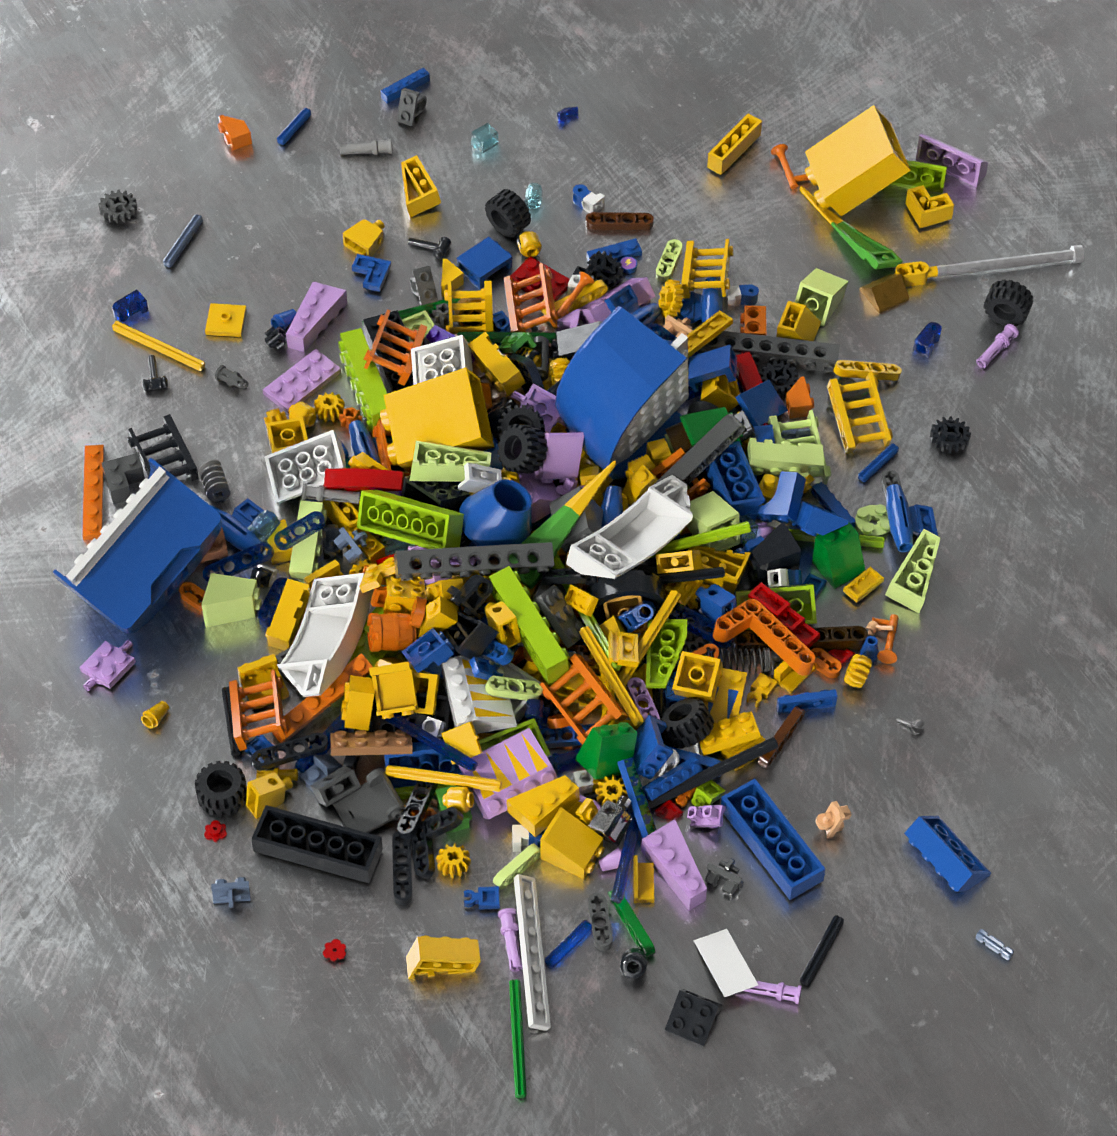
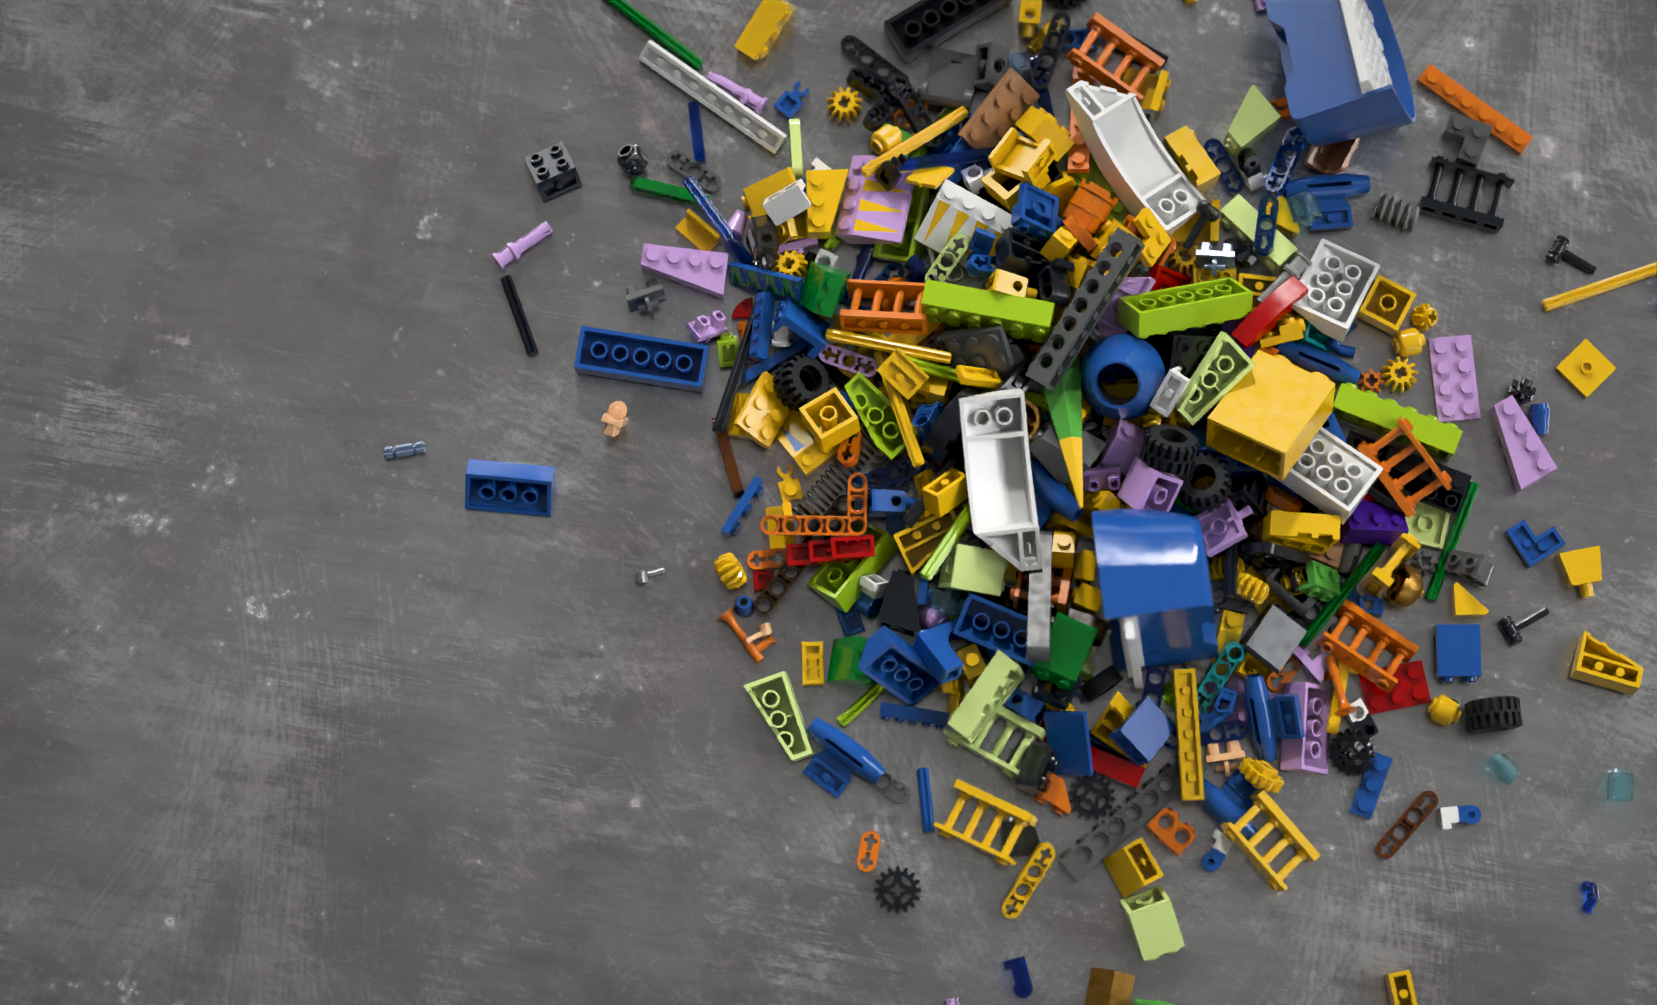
camera: 130 degrees right, 25 degrees up
dark grey piece [215,365,249,389] -> none
tile [620,256,637,274] -> none
yellowish green beam [656,239,682,283] -> none
white sticker [693,929,758,997] -> none
yellowish green plate [855,504,890,538] -> none
none -> white panel [762,178,811,226]
none -> orange beam [857,831,880,873]
none -> black plate [874,153,907,191]
none -> black slope [1014,744,1059,797]
none -> black piece [1182,200,1220,250]

